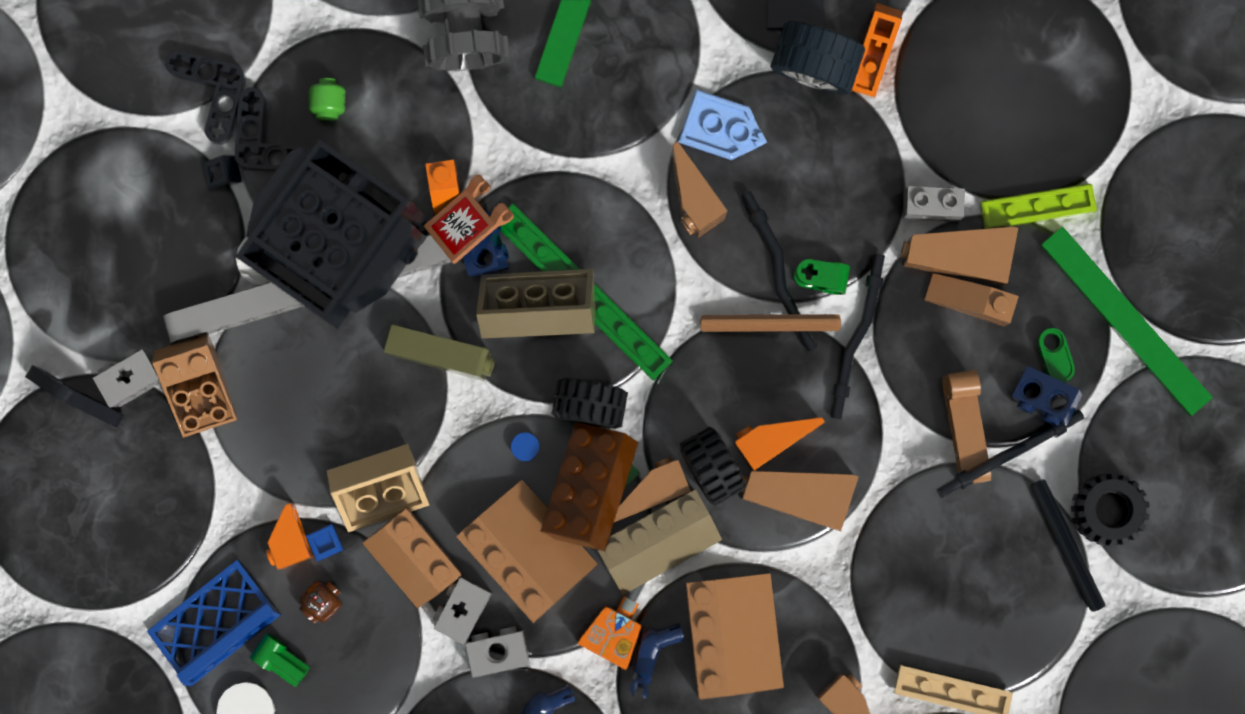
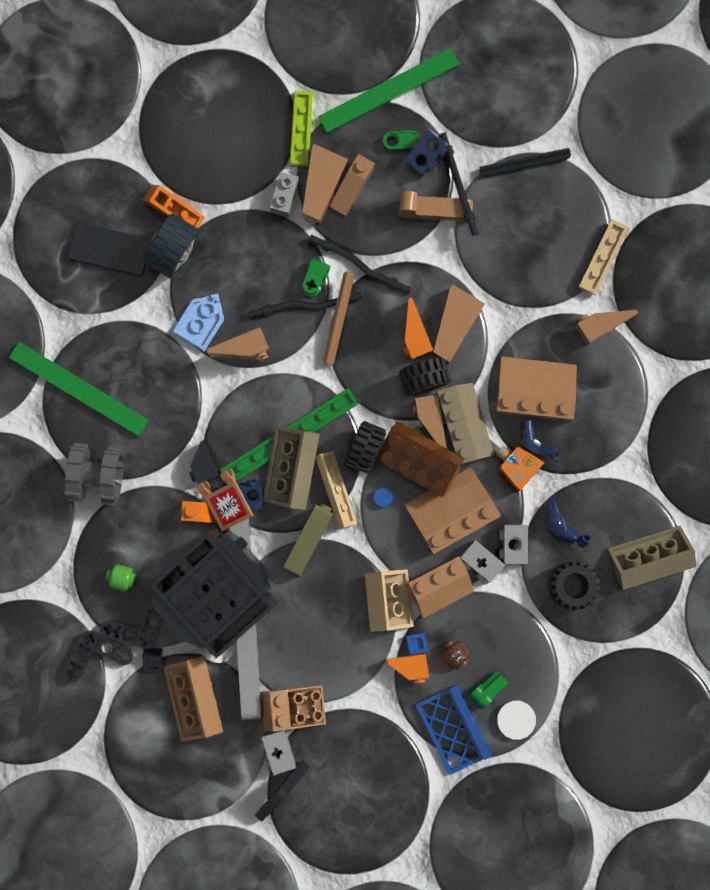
camera: 80 degrees left, 0 degrees up
black tyre [1071,473,1150,546] -> none
none -> medium nougat slope [163,656,223,742]
none -> black slope [189,440,220,485]
none -> tan plate [316,451,357,529]

